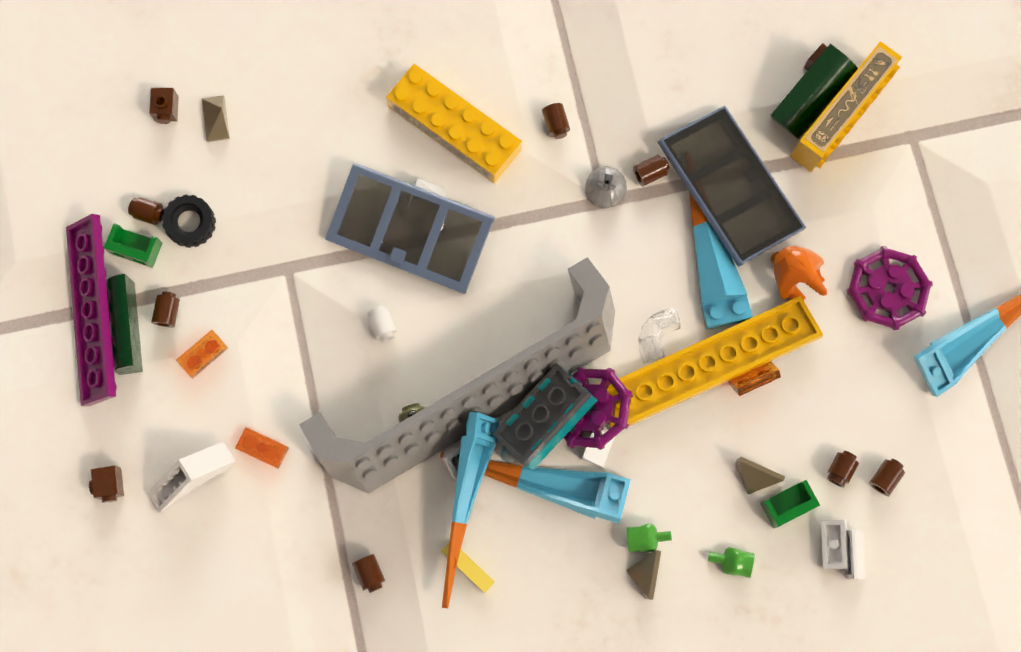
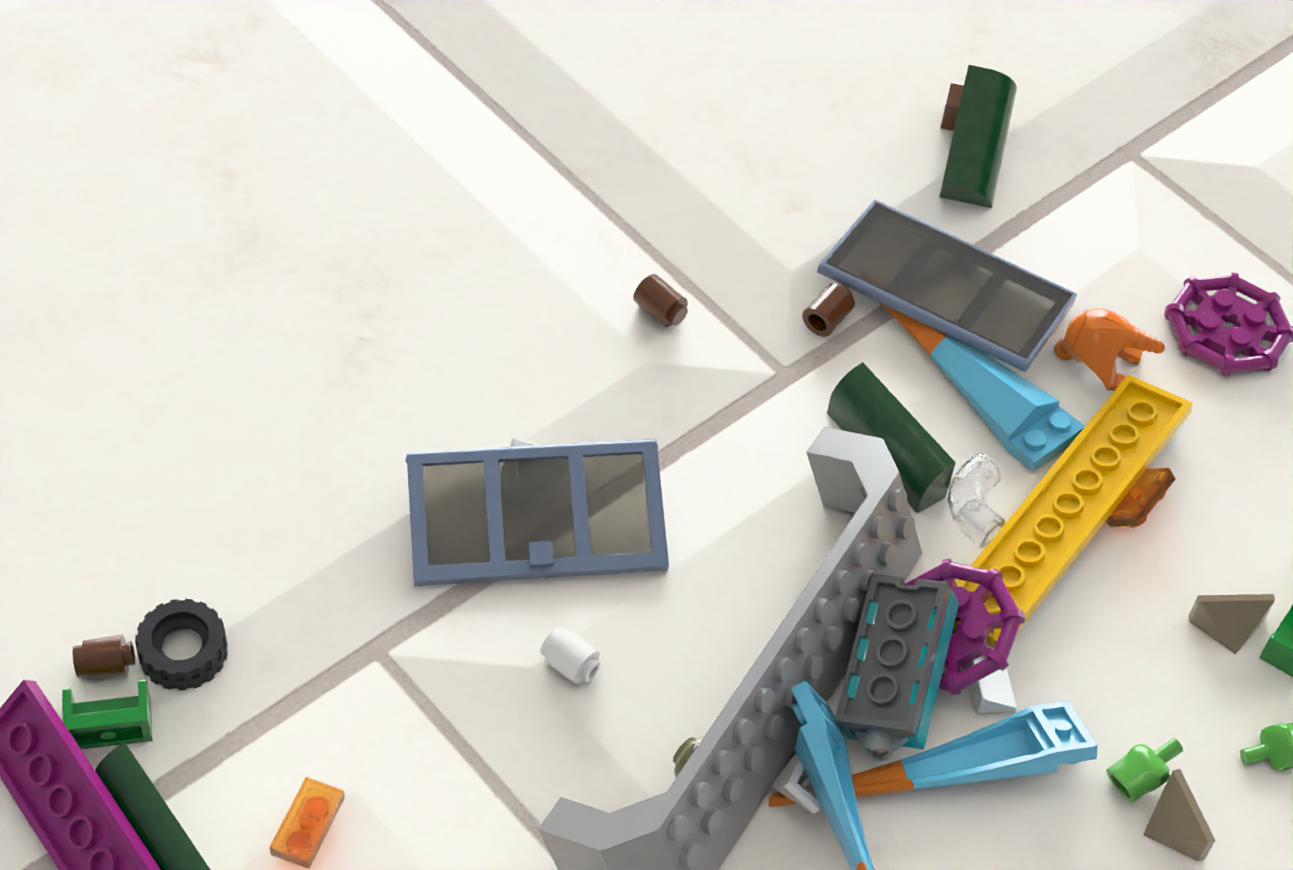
camera: 30 degrees left, 25 degrees down
reddish brown brick [149,88,179,124] -> none
reddish brown brick [151,291,180,328] -> none
dark tan slope [202,95,230,142] -> none
yellow brick [386,64,522,184] -> none
light grey hair [585,166,627,208] -> none
brick [790,41,902,172] -> none
none -> dark green brick [827,362,956,514]

